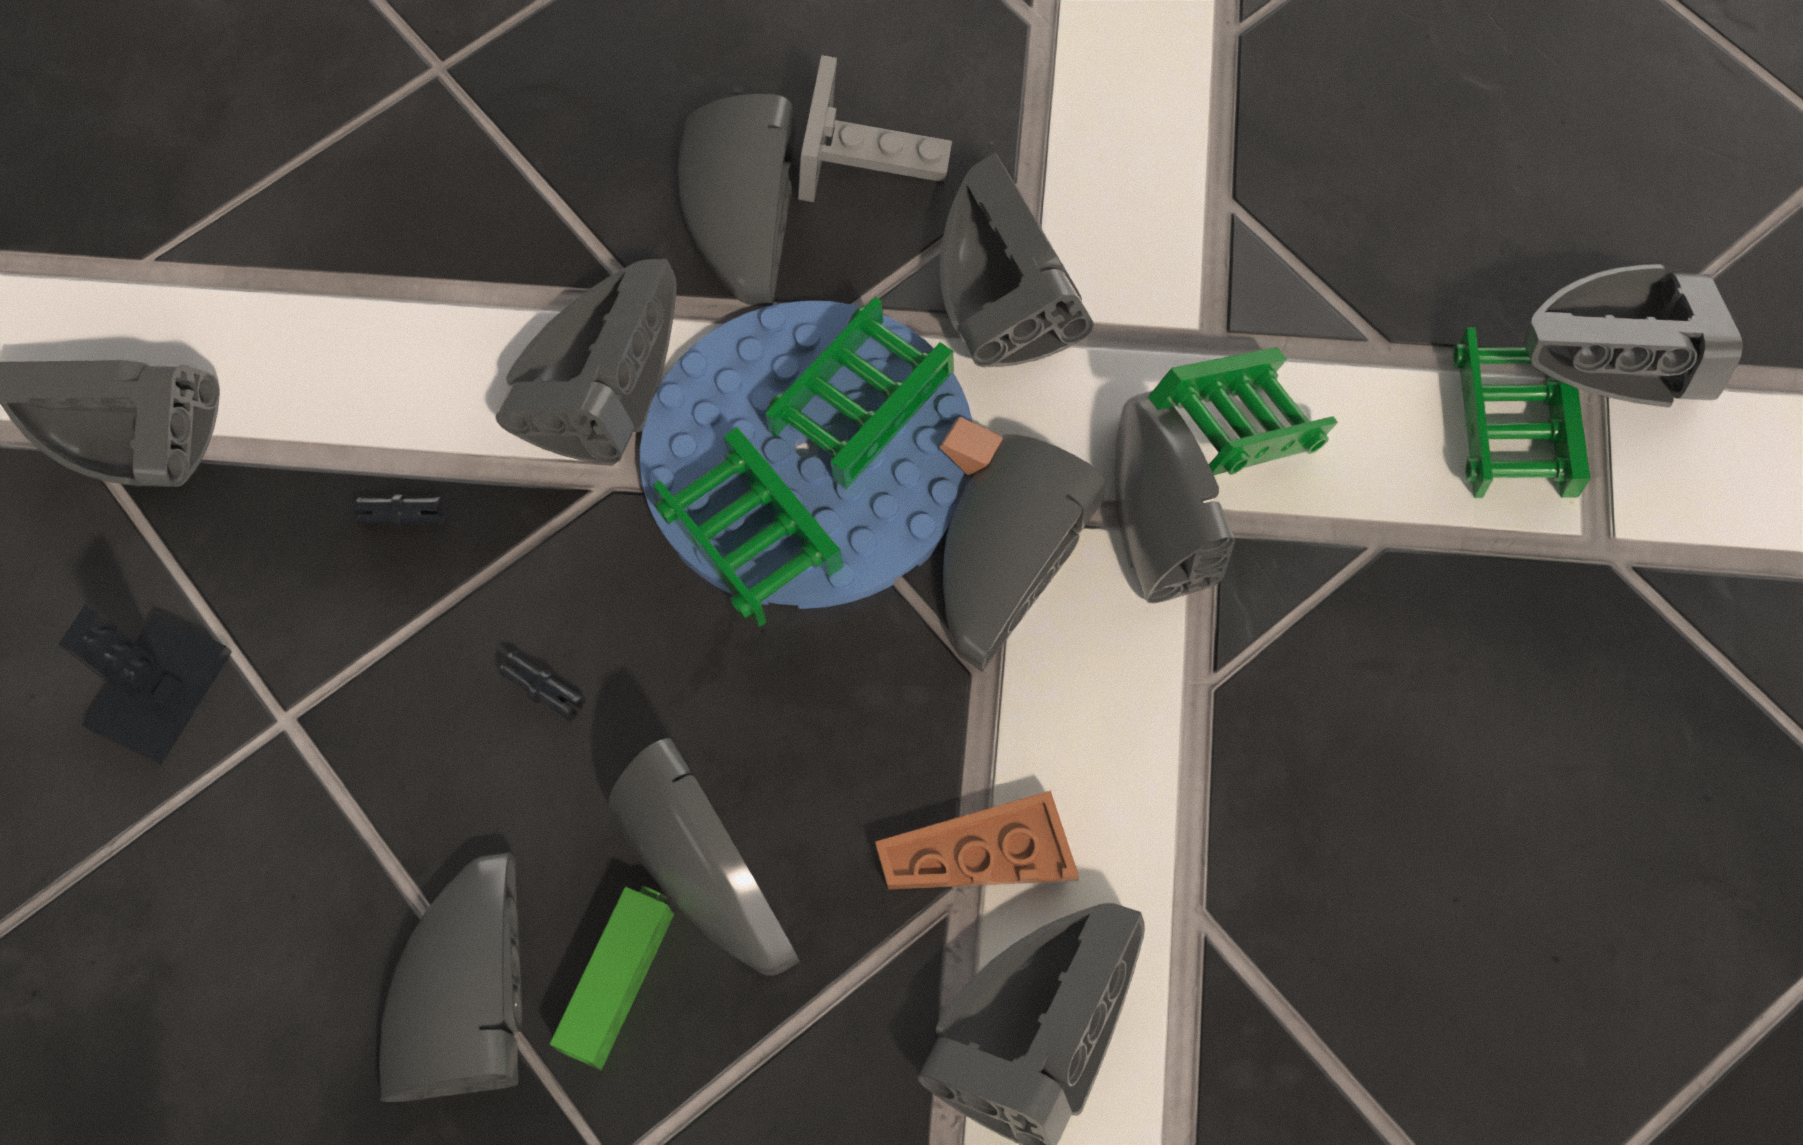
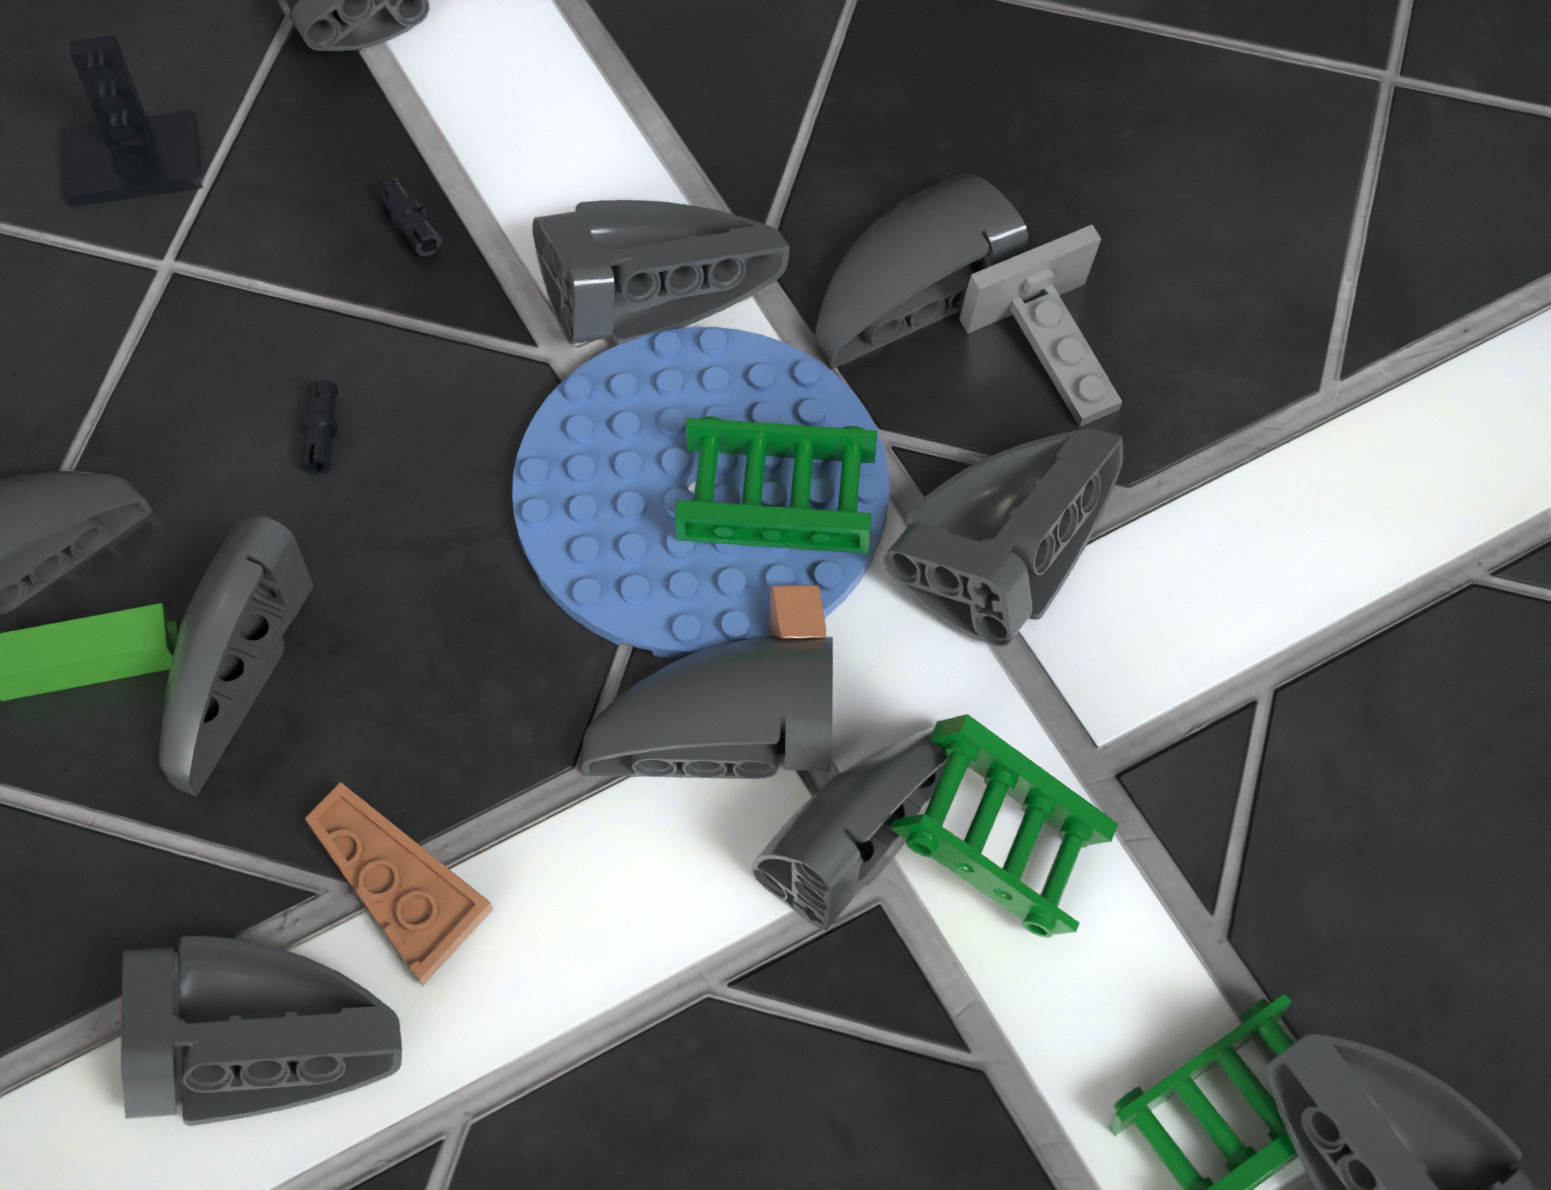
camera: 50 degrees right, 5 degrees down
green fence [653,427,843,627] -> none

